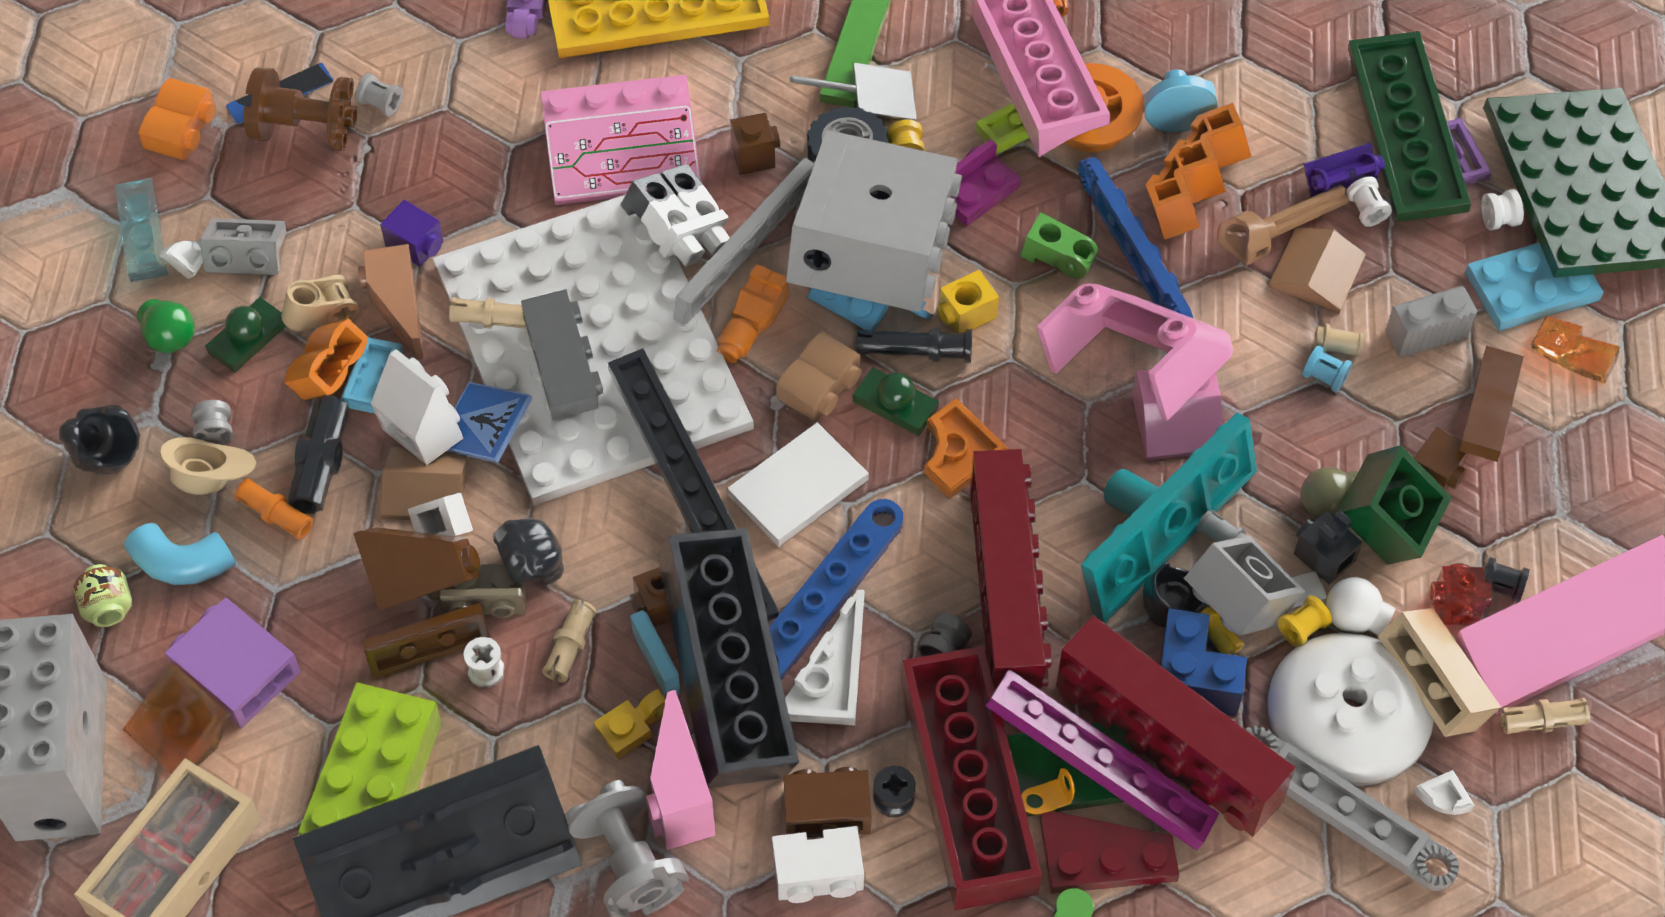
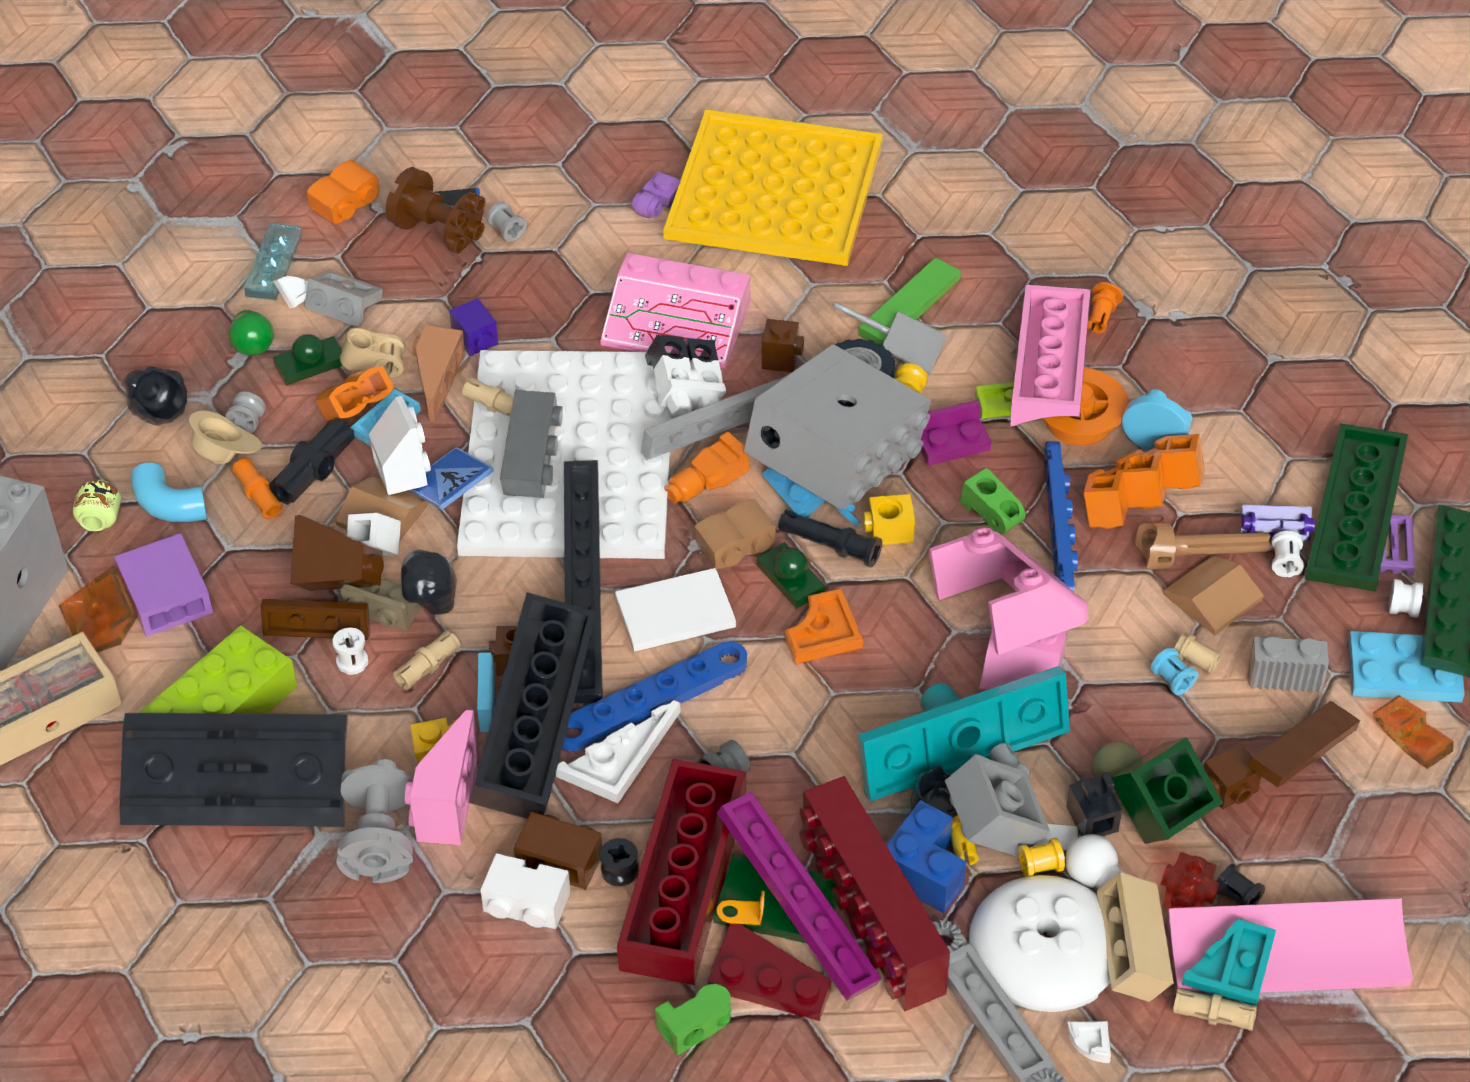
camera: 25 degrees right, 10 degrees down
dark red brick [970,449,1052,691] -> none
none -> teal wing [1182,919,1276,1005]

